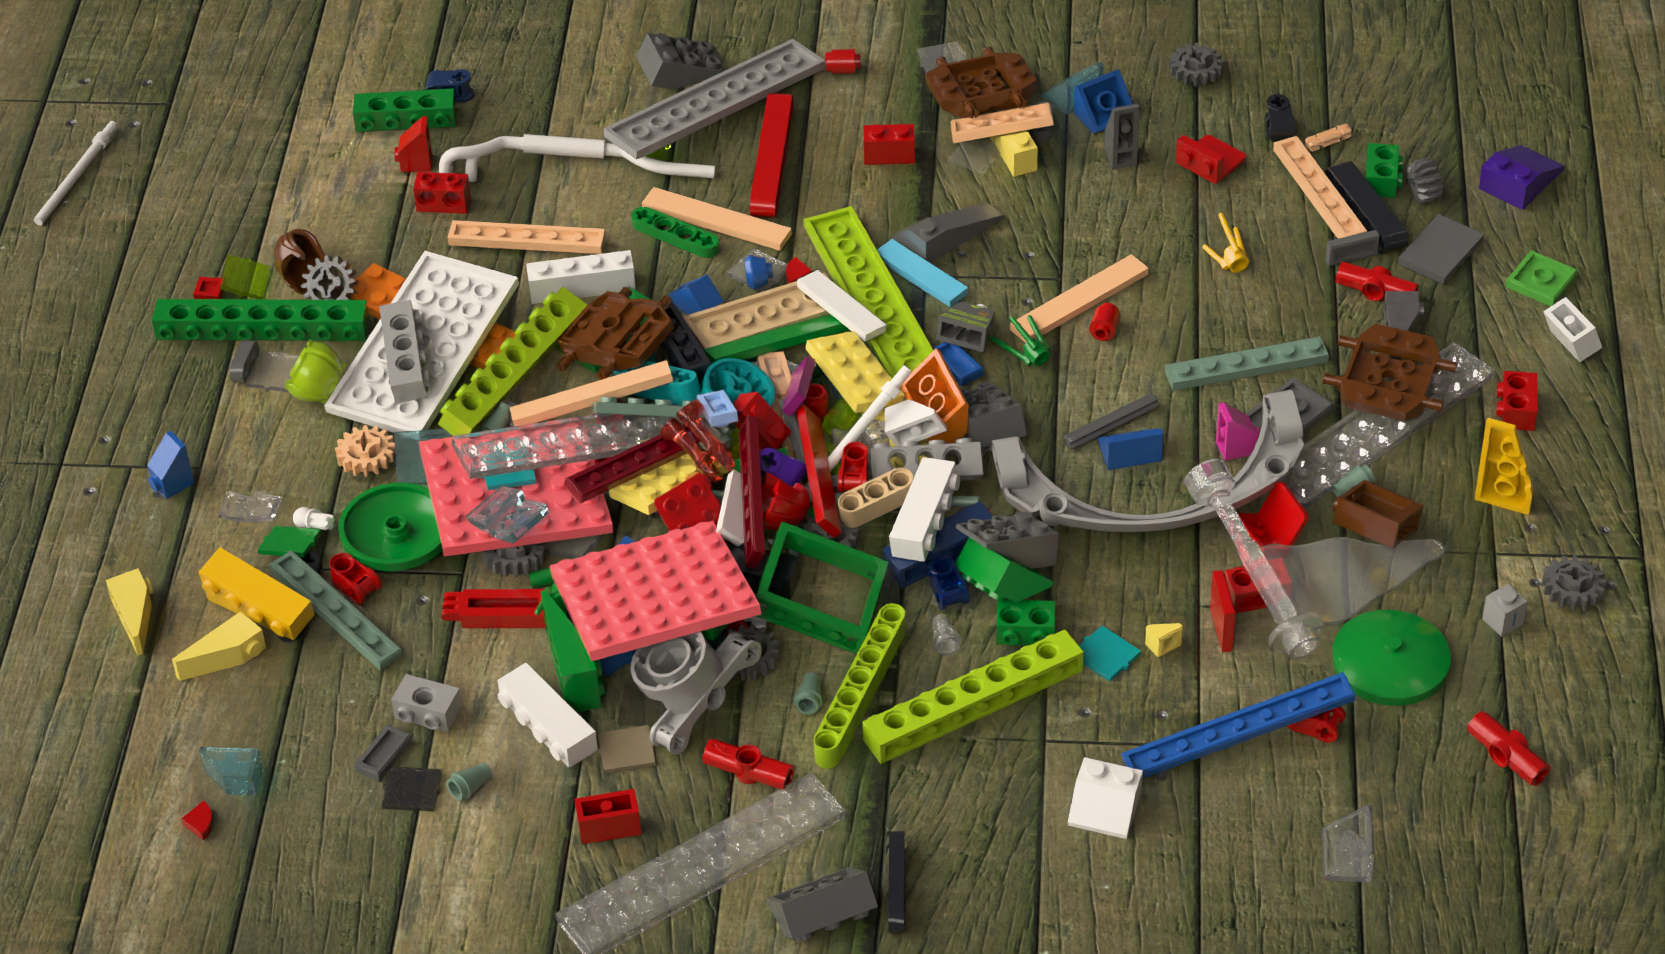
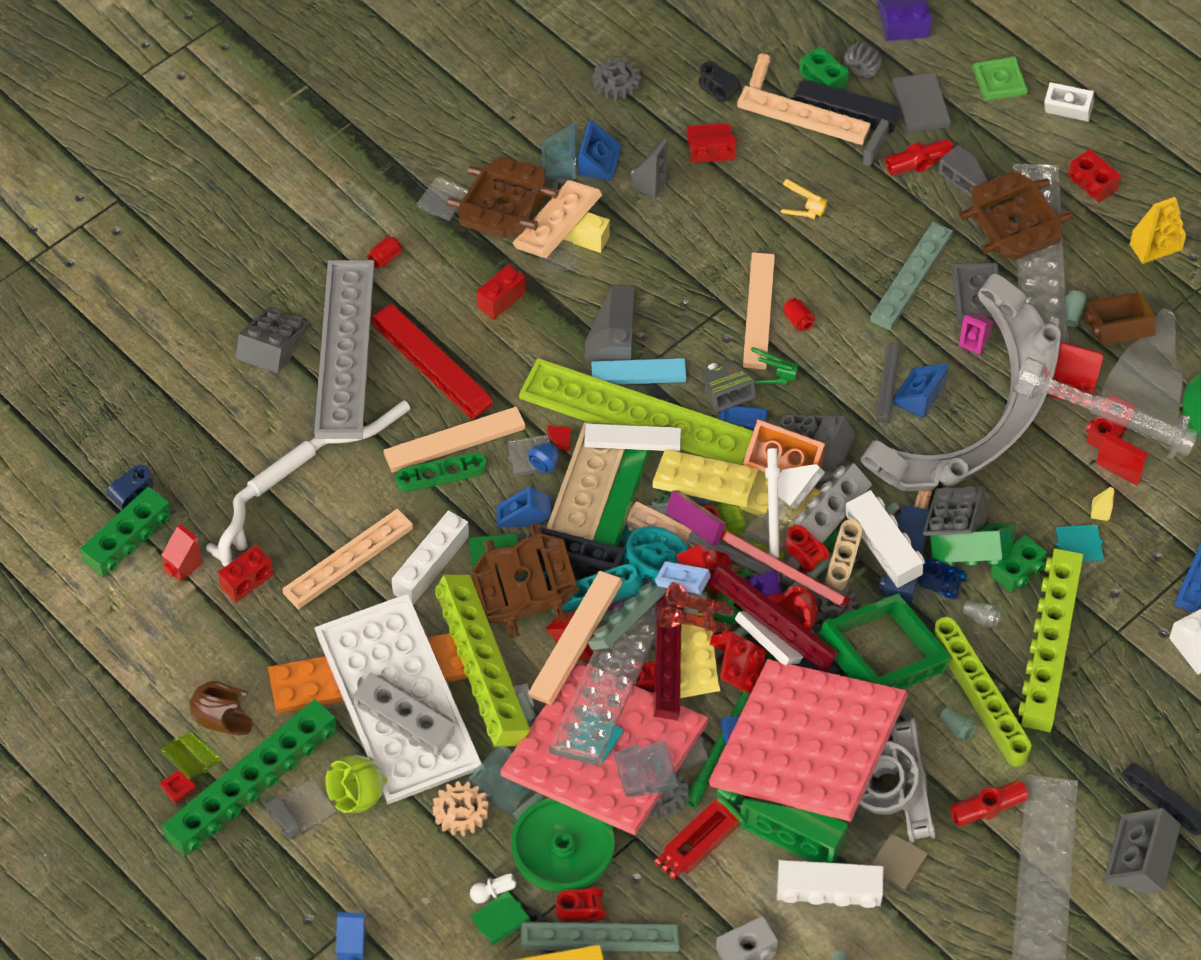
camera: 50 degrees left, 10 degrees up
clear slope [218,491,282,523] -> none
gear [301,255,359,300] -> none
red brick [575,789,642,844] -> none

